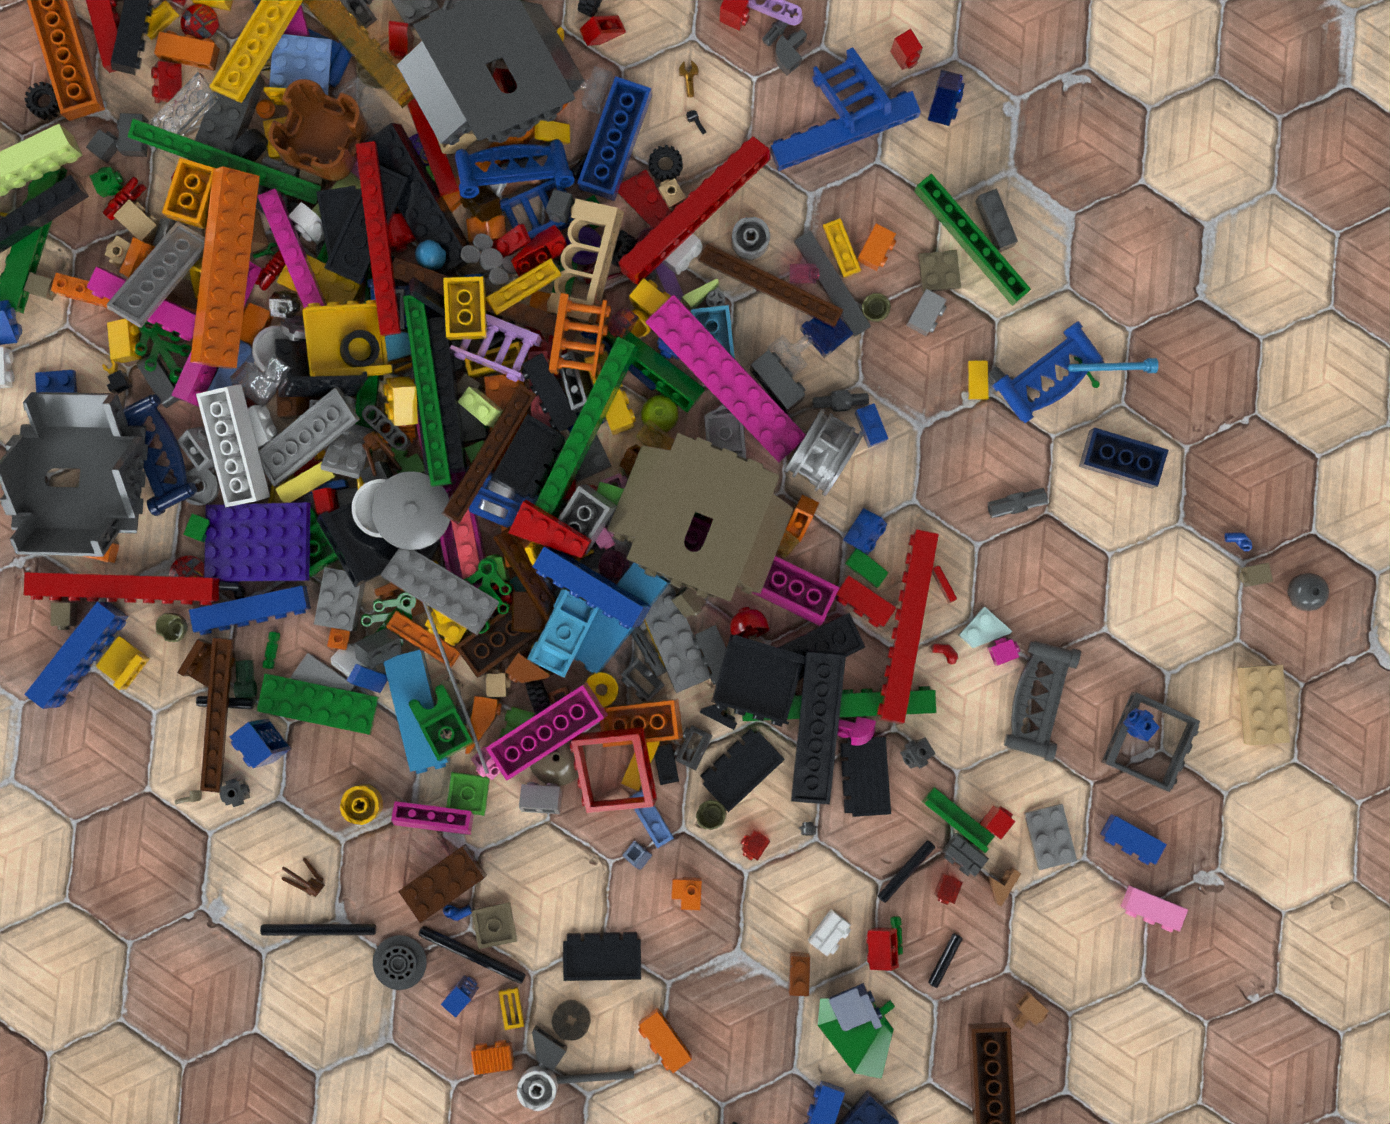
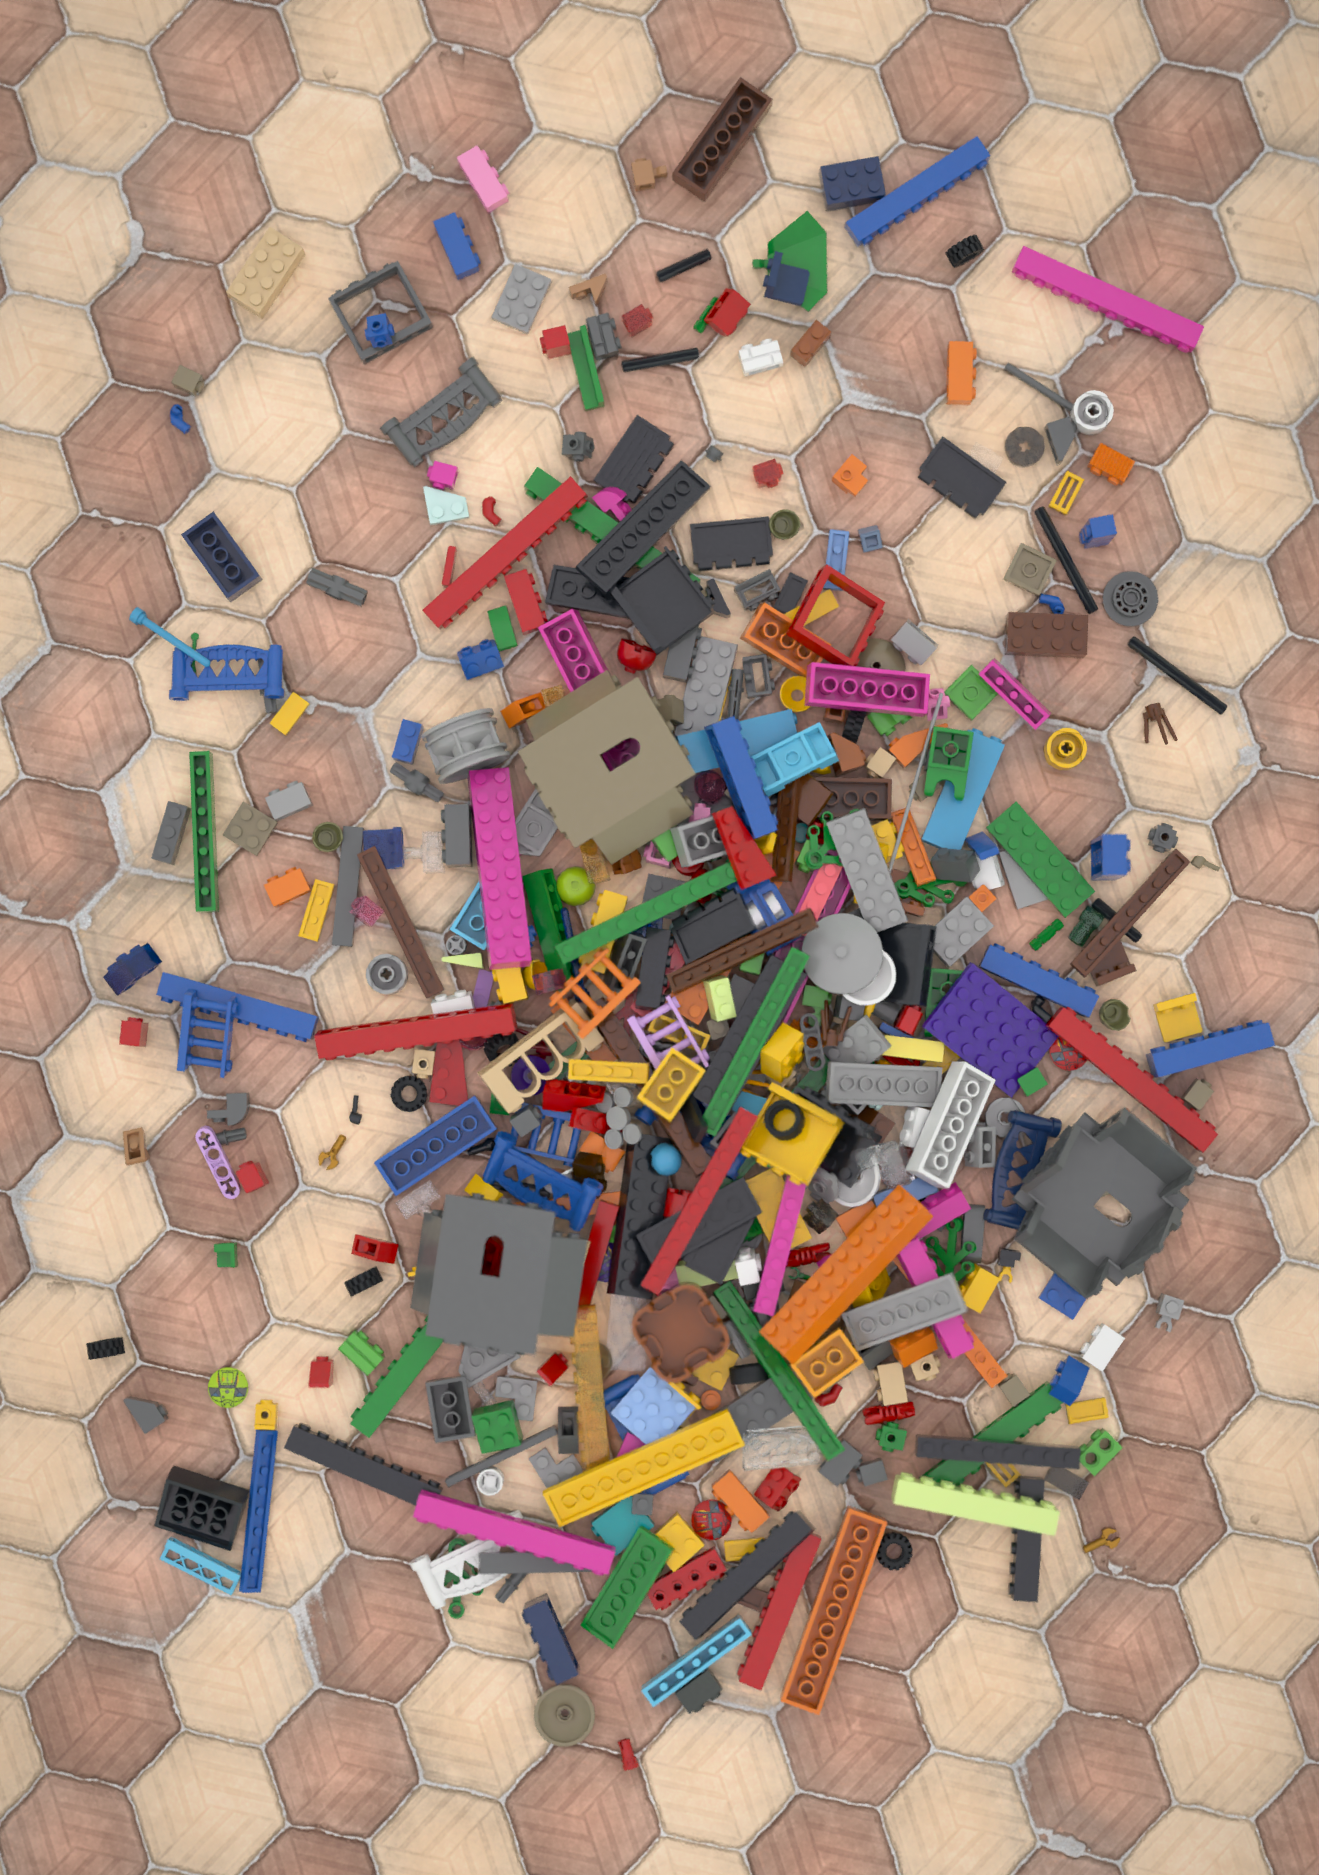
camera: 145 degrees left, 0 degrees up
dark grey cylinder [1287,573,1330,611] -> none

